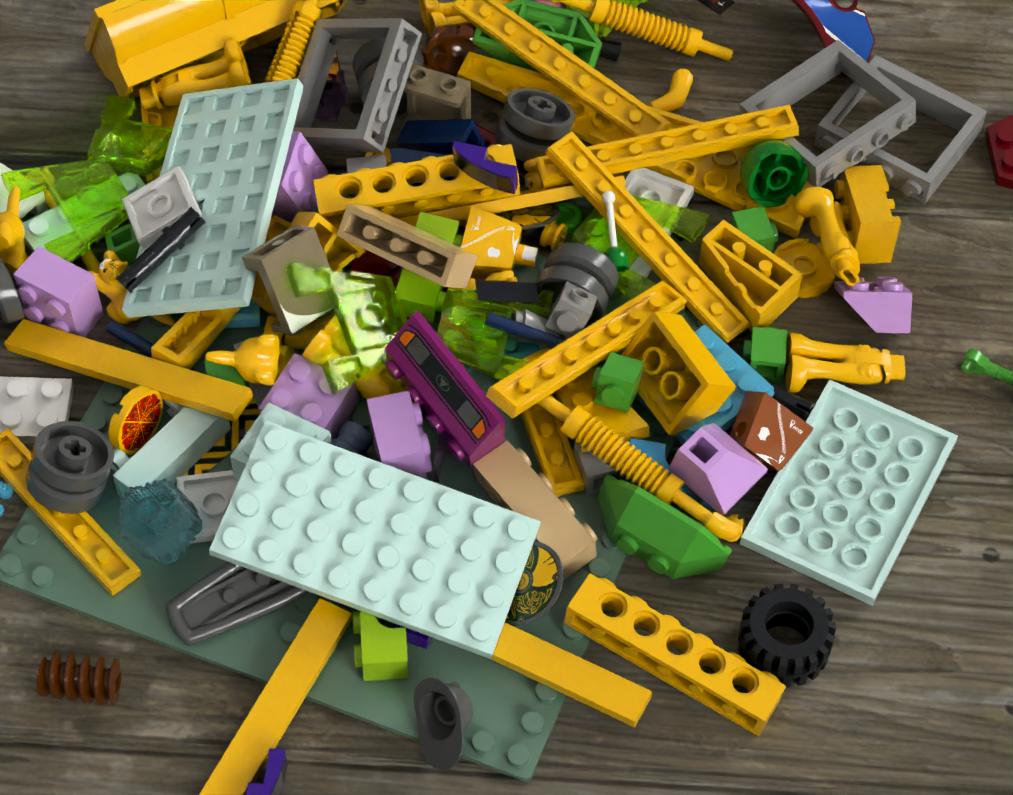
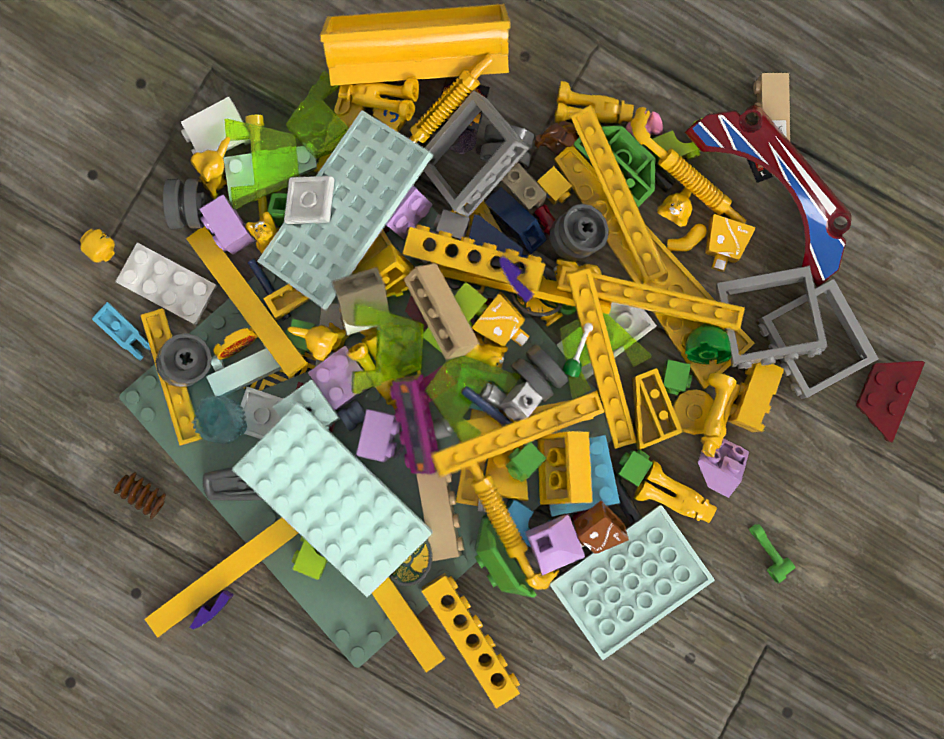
camera: 30 degrees right, 30 degrees up
black pin [115,207,206,293] -> none
dark grey piece [414,677,473,770] -> none
black sticker [475,280,539,303] -> none
black tyre [738,583,836,687] -> none
none -> yellow brick [537,166,572,205]
none -> yellow animal [657,186,692,227]
none -> yellow torso [705,214,756,272]

